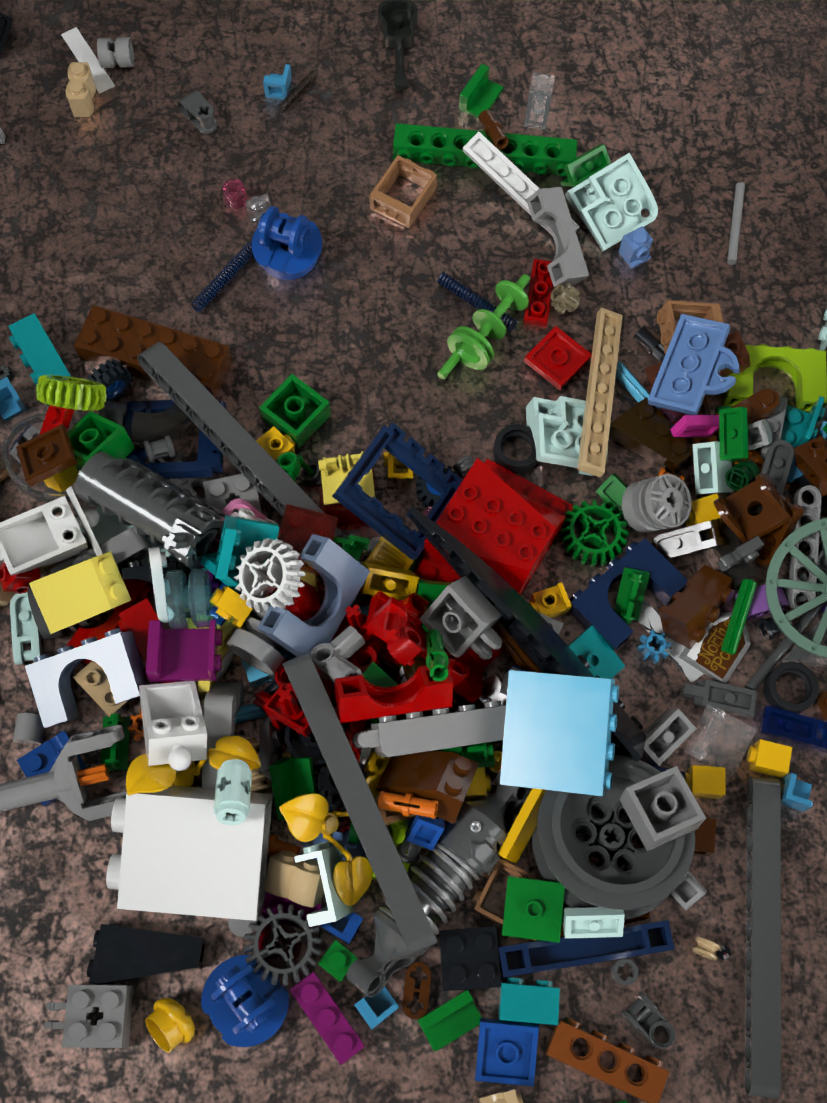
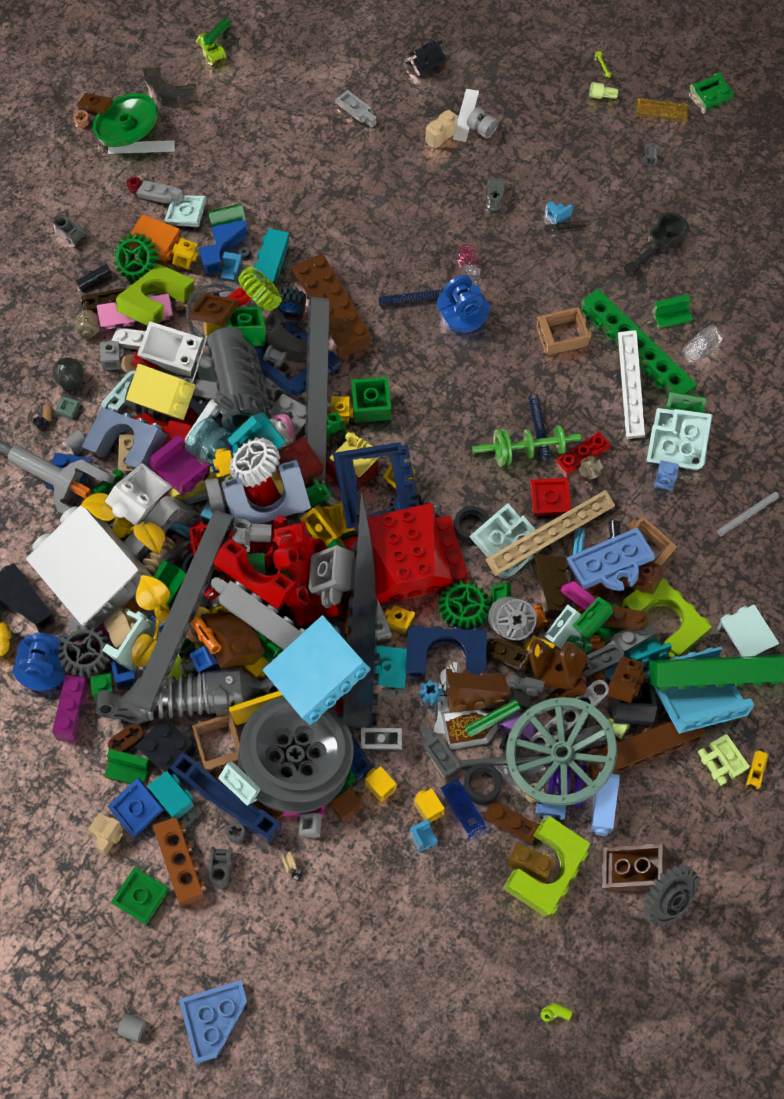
camera: 45 degrees right, 5 degrees down
light aqua piece [214,759,252,825] -> none
dark azure panel [354,986,399,1030] -> none
green pin [425,629,449,682] -> none
reddish brown pin [479,110,509,149] -> none
green plate [502,876,565,943] -> none
light grey arch [526,187,589,288] -> none
green hinge [614,567,650,624] -> none
light grey brick [619,766,706,851] -> none
clear hinge [683,704,757,777] -> none
dark grey beam [745,776,781,1099] -> none
light grey brick [747,419,773,451] -> none

